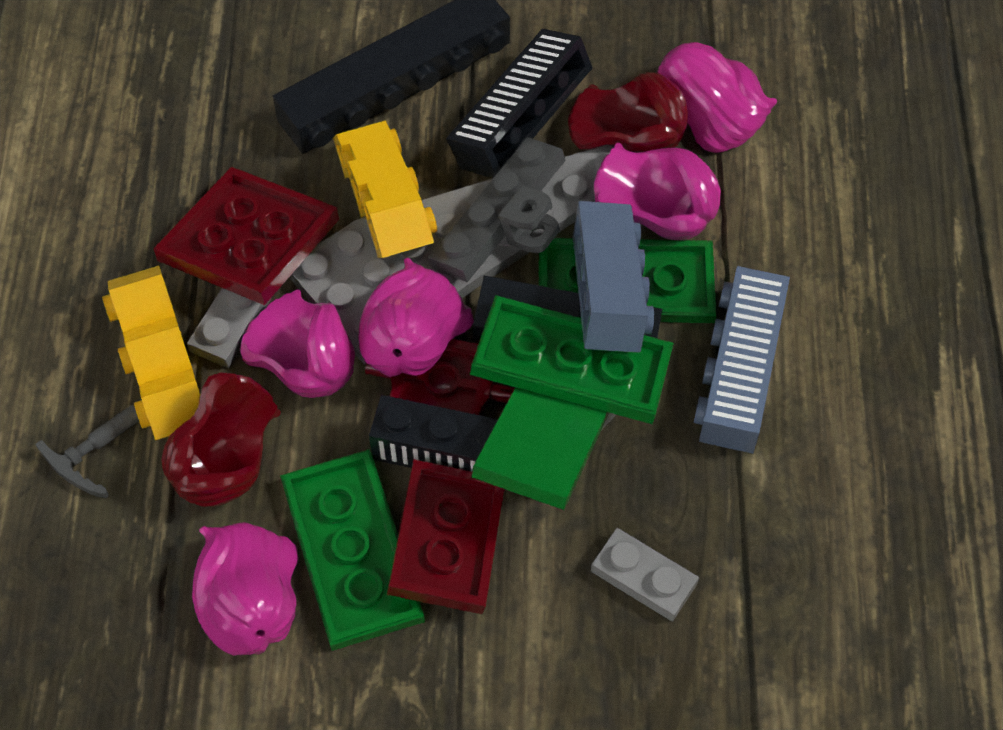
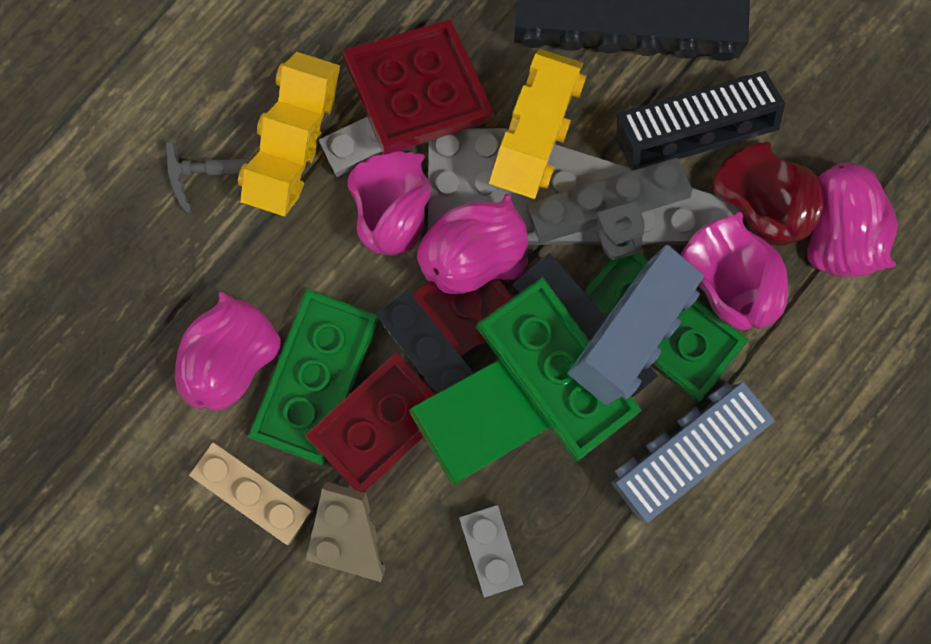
camera: 40 degrees right, 20 degrees up
dark red piece [161,372,281,507] -> none
none -> tan plate [189,442,314,545]
none -> dark tan wing [306,482,386,582]

